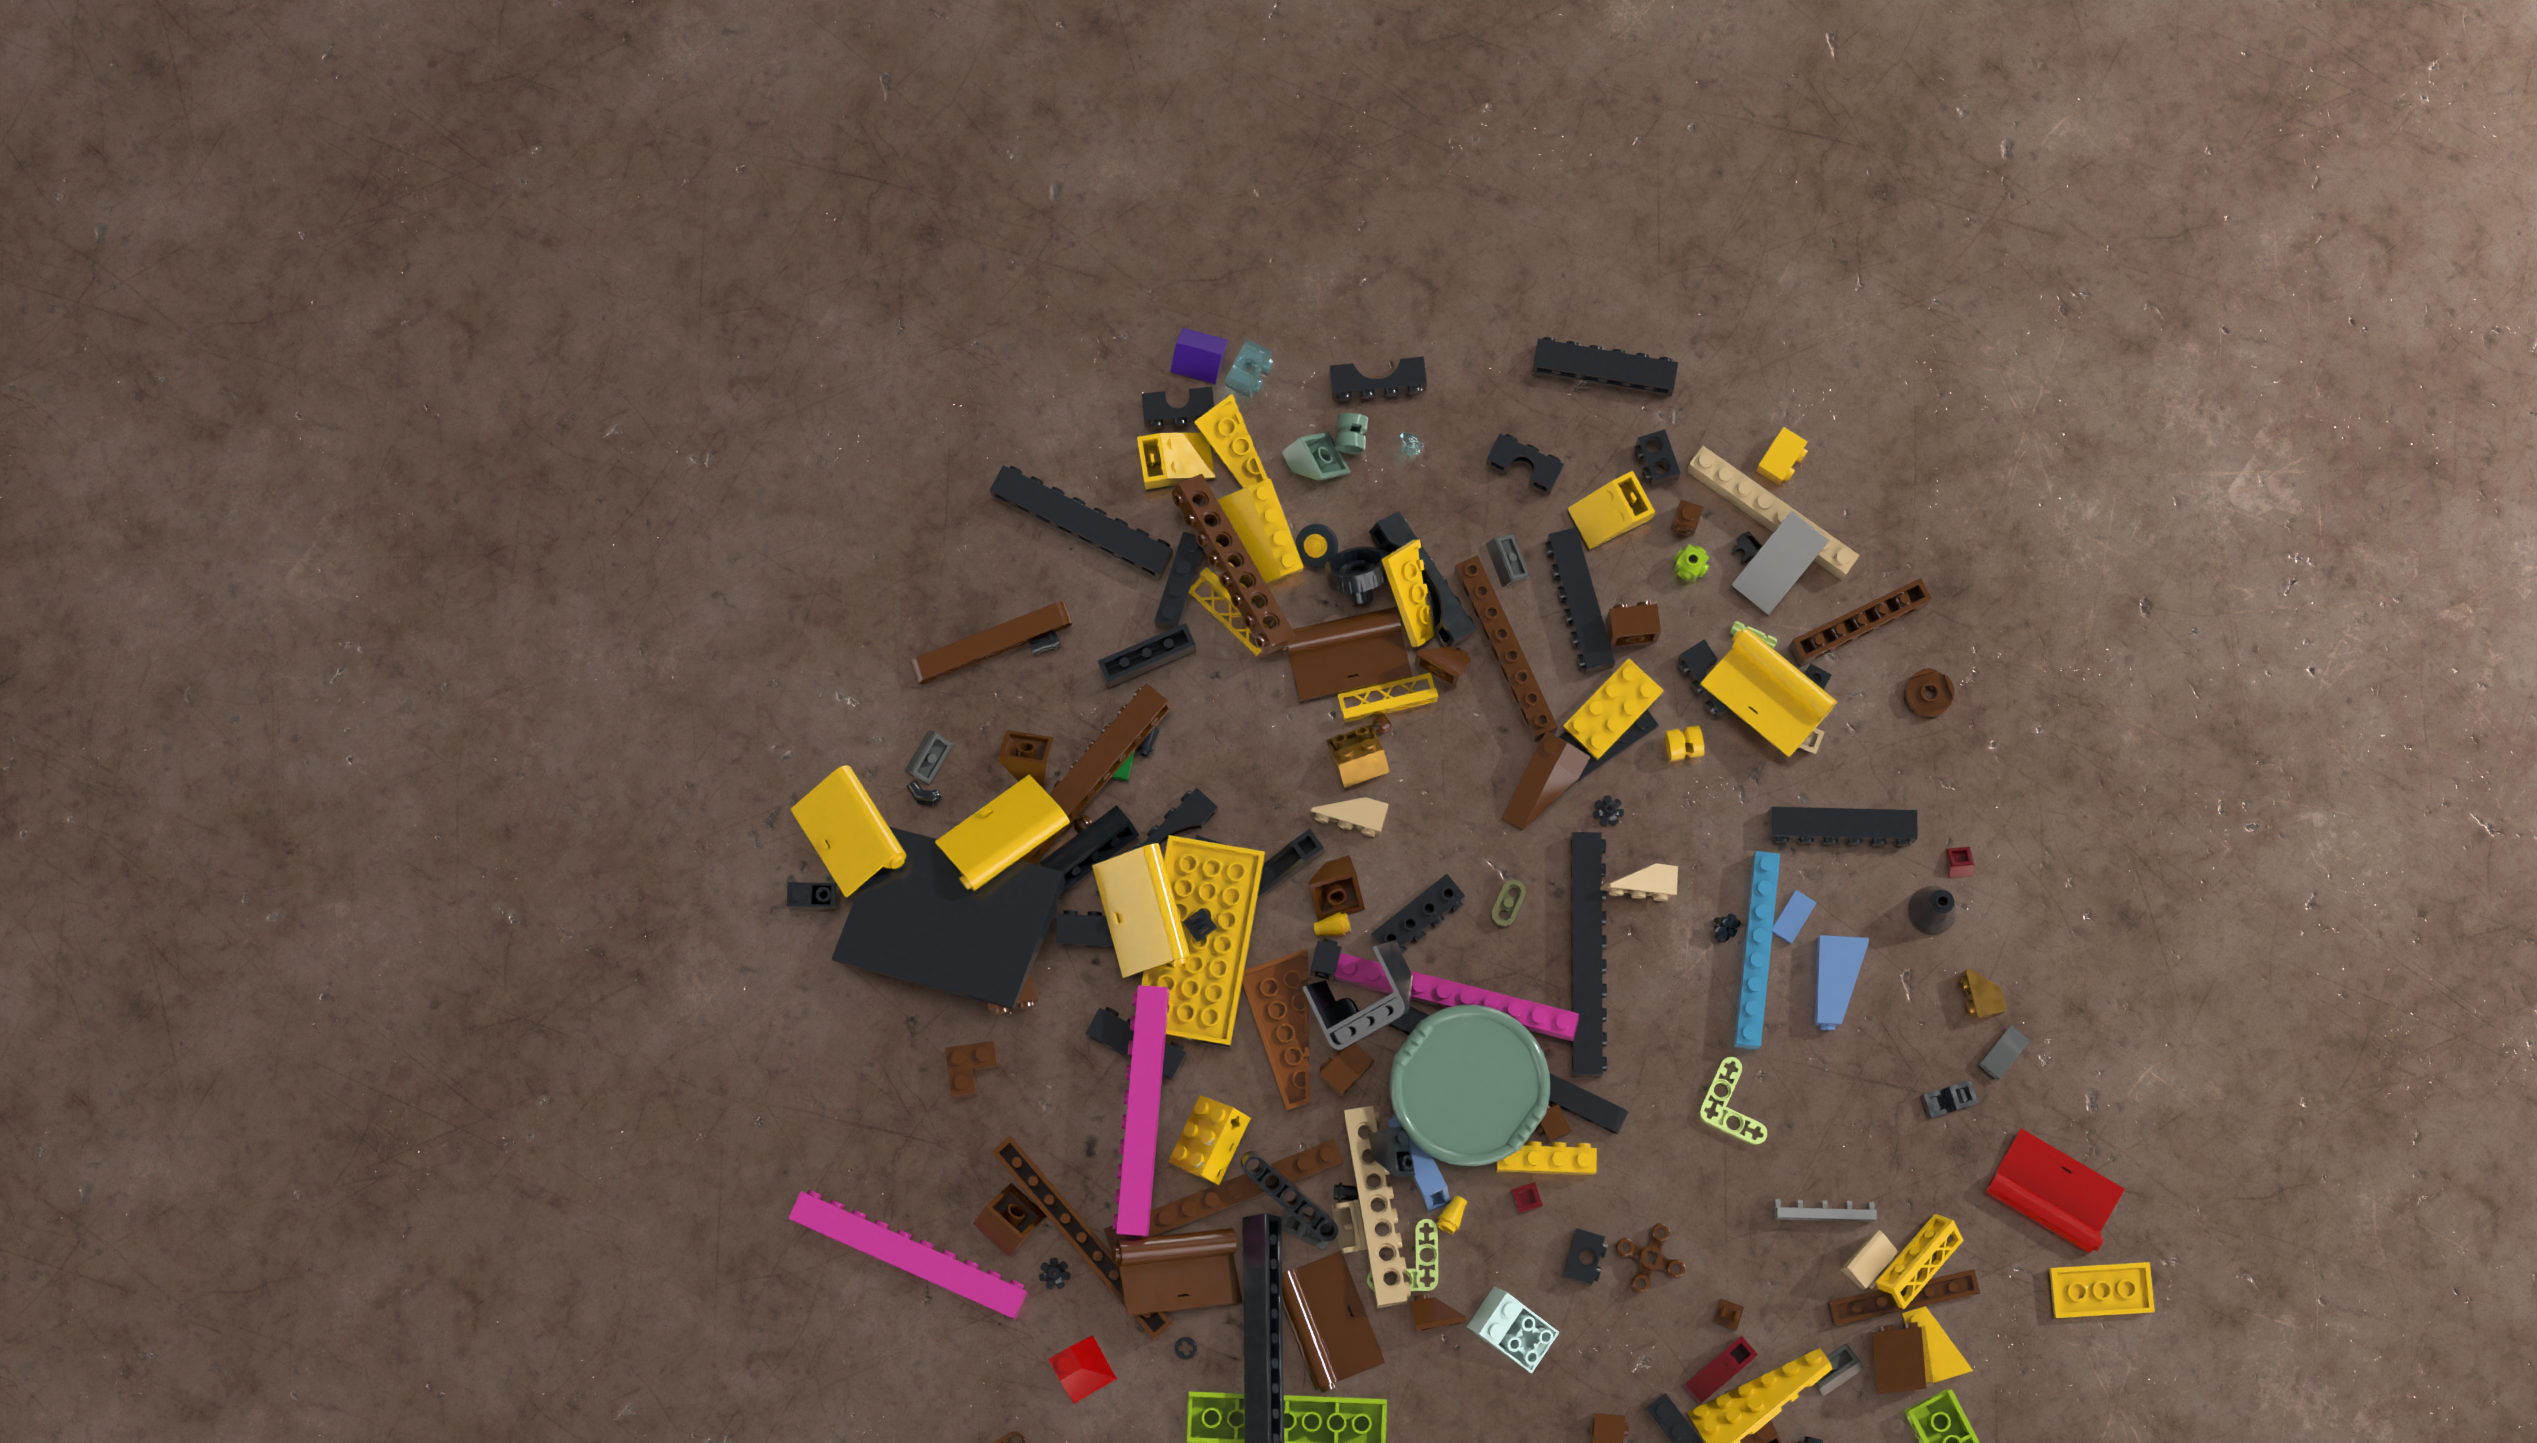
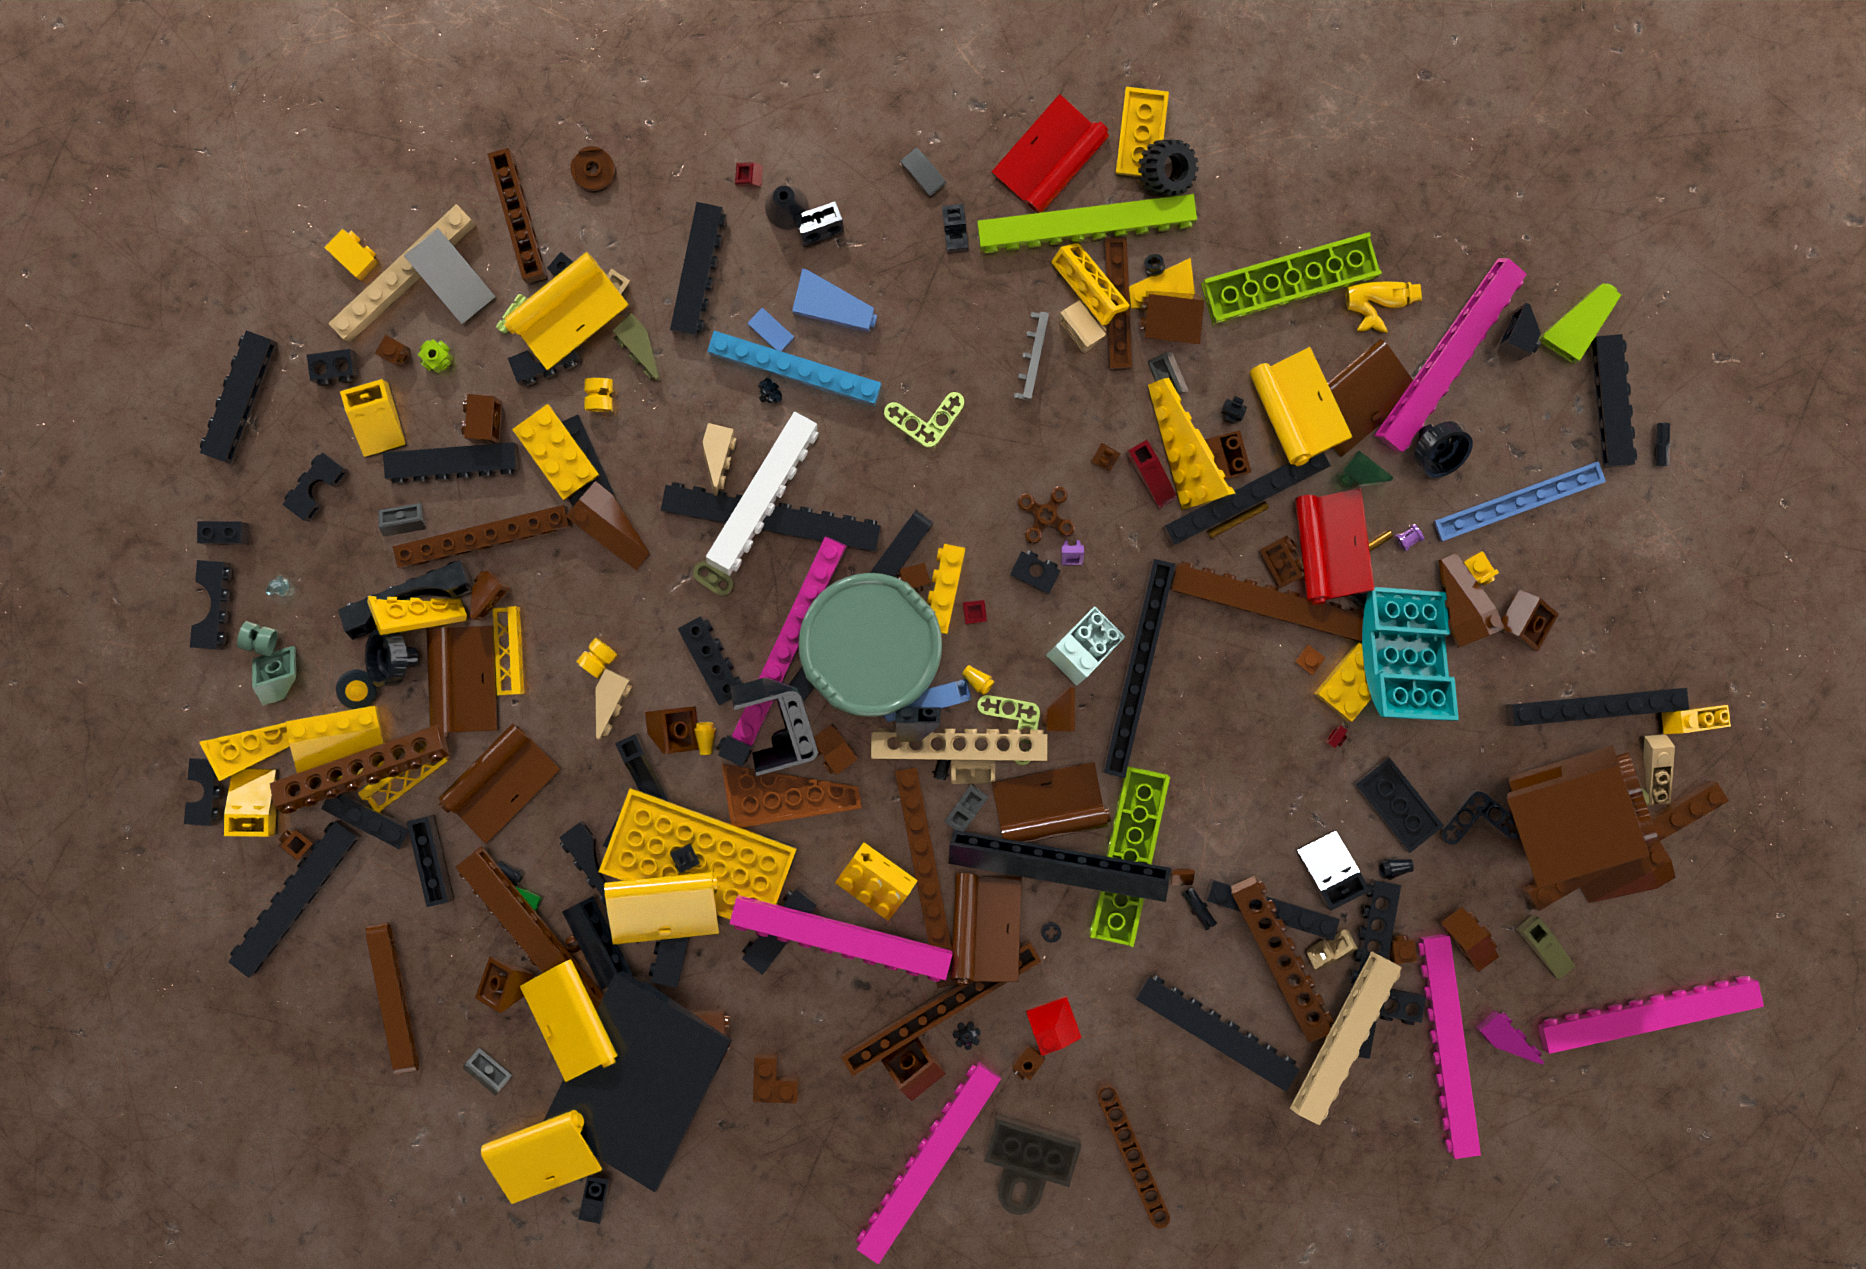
camera: 85 degrees left, 10 degrees up
black arm [906,780,942,806] -> none
black pin [1029,632,1061,656] -> none
dark purple slope [1170,328,1228,385] -> none
clear light blue brick [1225,339,1274,398] -> none
black beam [1240,1151,1339,1242] -> none
pearl gold slope [1326,725,1390,788] -> none
reddish brown hinge [1372,713,1393,734] -> none
black plant [1593,795,1624,826] -> none
black tile [1732,531,1762,562] -> none
pearl gold slope [1960,969,2007,1020] -> none
none -> black brick [197,521,249,545]
none -> reddish brown brick [278,829,312,861]
none -> reddish brown door [439,723,561,844]
none -> yellow wheel [576,637,618,679]
none -> olive slope [612,313,661,382]
none -> white brick [706,411,819,576]
none -> black brick [794,202,844,246]
none -> lime brick [977,194,1197,253]
none -> clear smoke brick [984,1114,1082,1215]
none -> reddish brown brick [1012,1043,1046,1080]
none -> medium lavender tile [1061,540,1084,565]
none -> black brick [1102,559,1175,778]
none -> black tyre [1138,139,1199,195]
none -> black bush [1144,254,1165,276]

